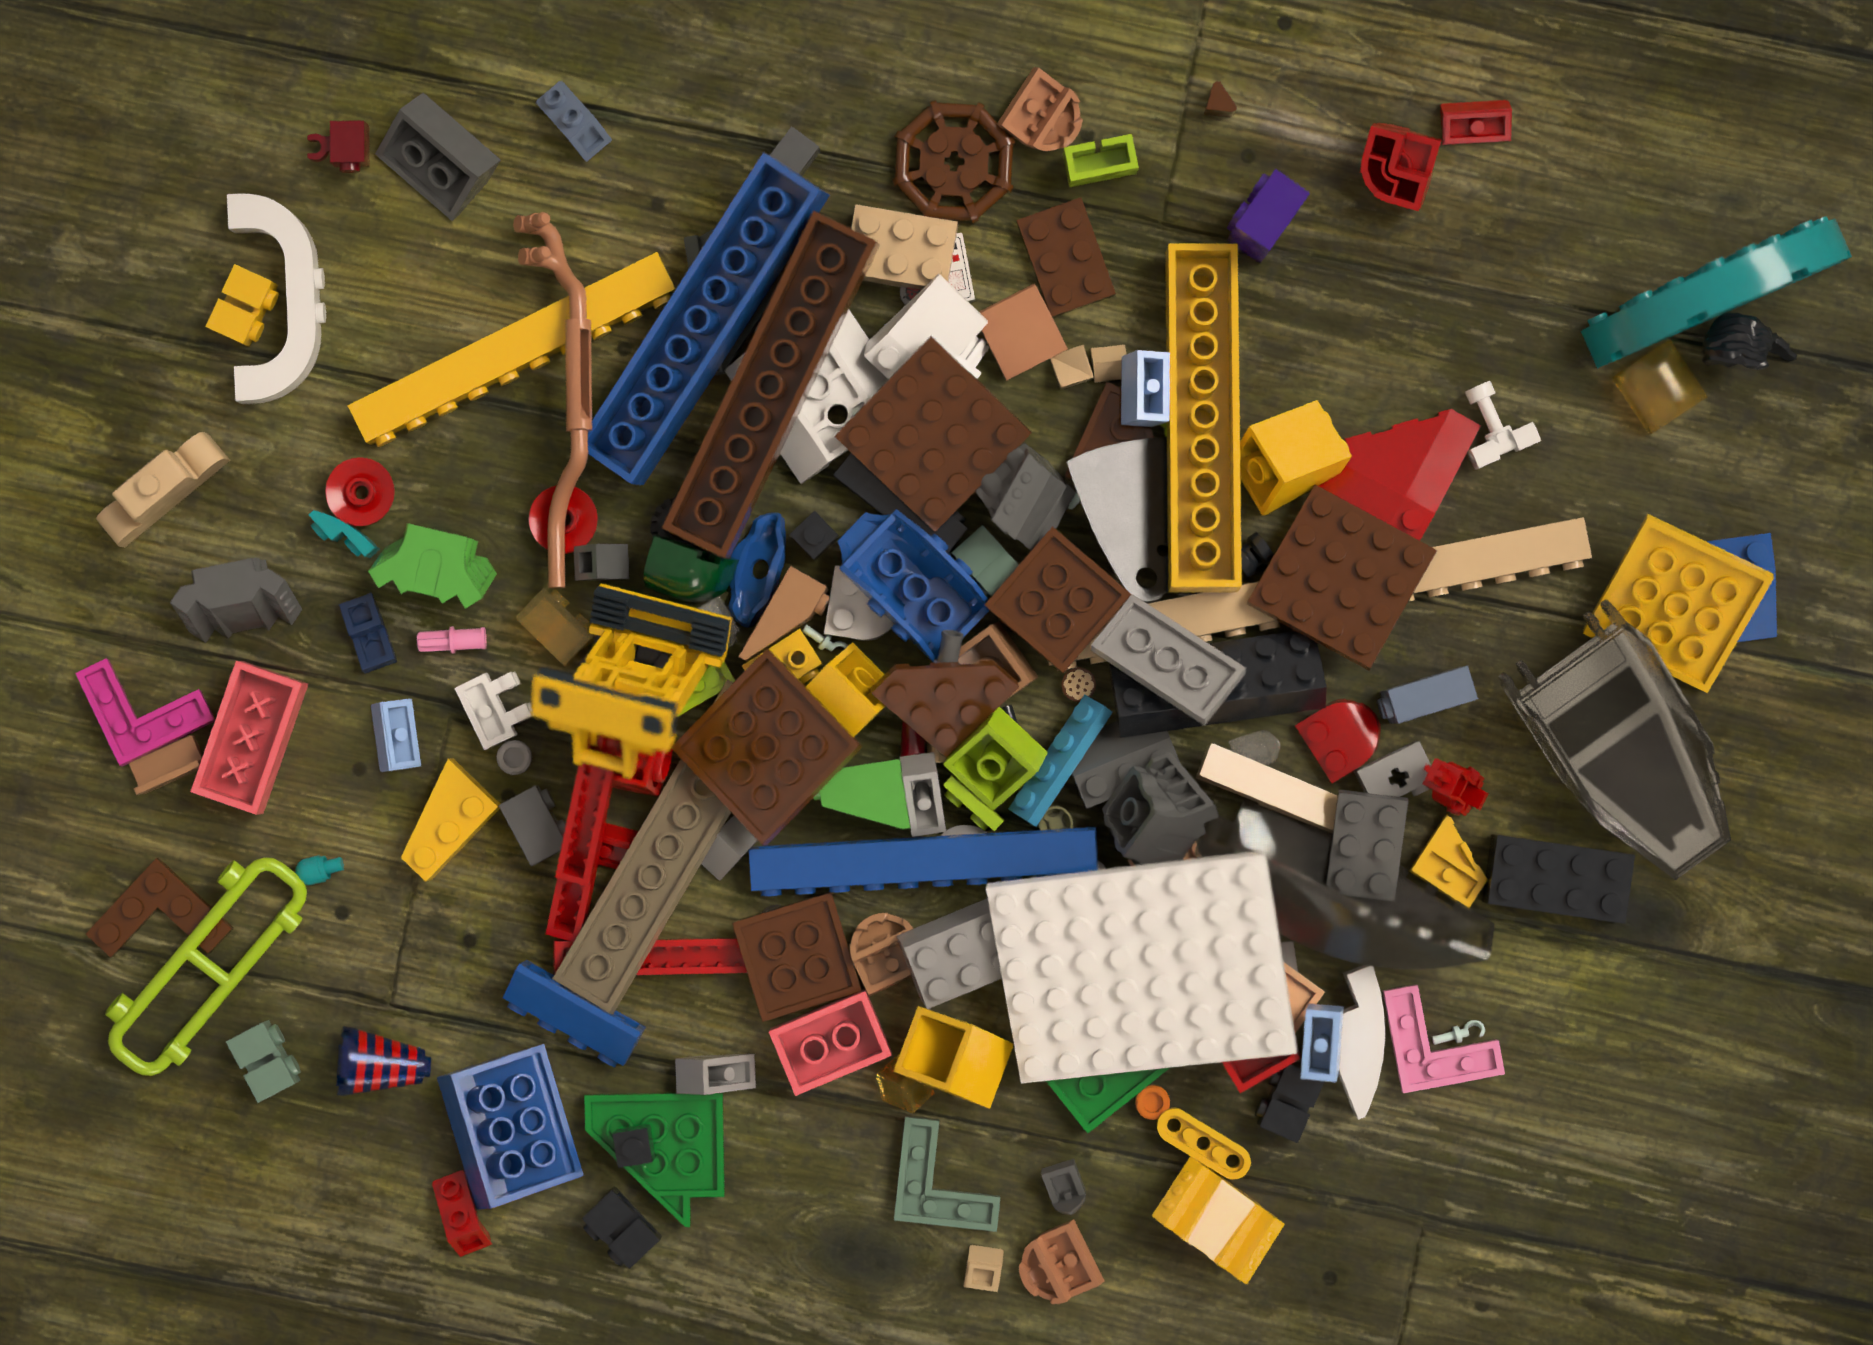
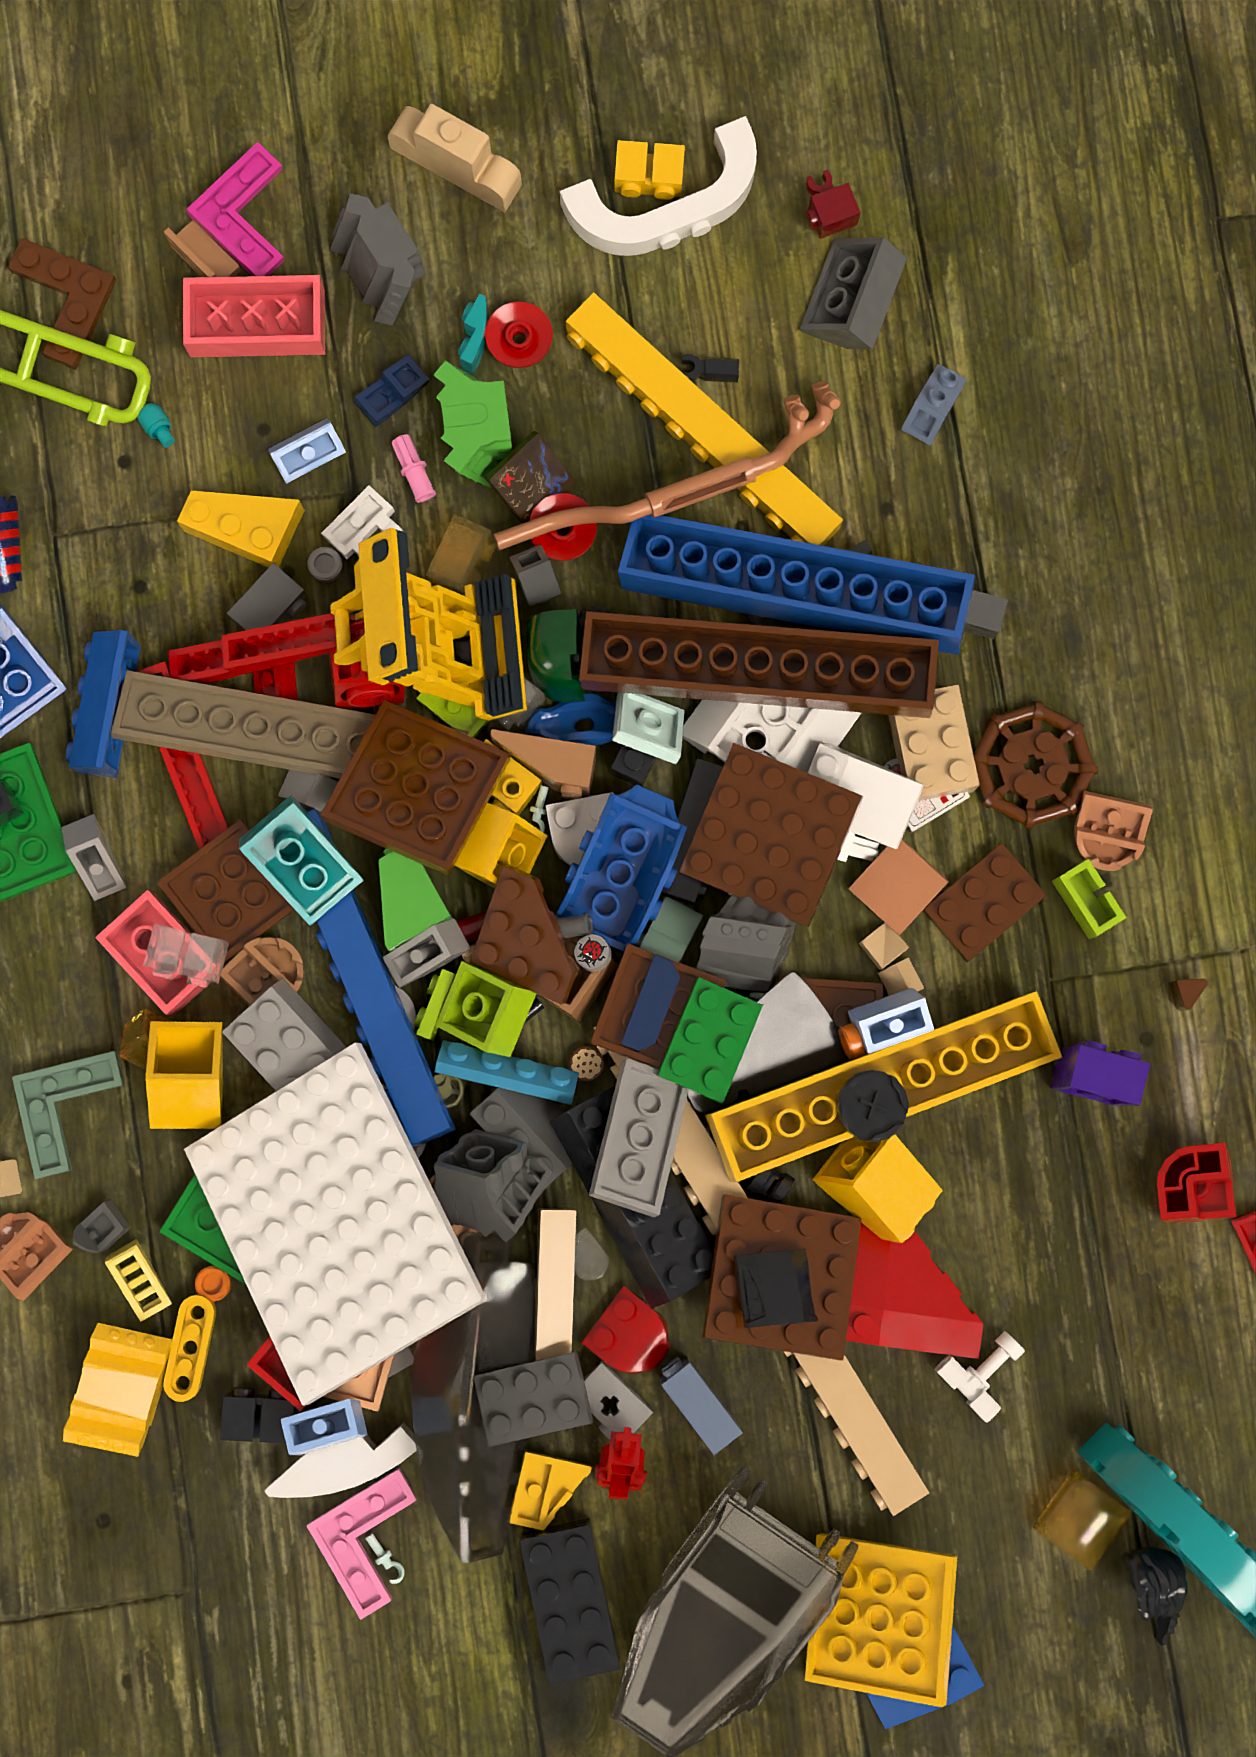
camera: 65 degrees right, 5 degrees down
none -> light yellow slope [105,1239,172,1322]
none -> clear piece [143,924,229,988]
none -> teal slope [238,795,363,926]
none -> dark brown tile [485,431,577,523]
none -> tile [574,934,611,972]
none -> light aqua plate [612,692,684,764]
none -> dark blue piece [621,955,680,1051]
none -> green plate [656,977,763,1103]
none -> black bar [681,354,739,383]
none -> black slope [734,1249,818,1328]
none -> black tile [836,1070,909,1142]
none -> orange tile [838,1023,865,1060]

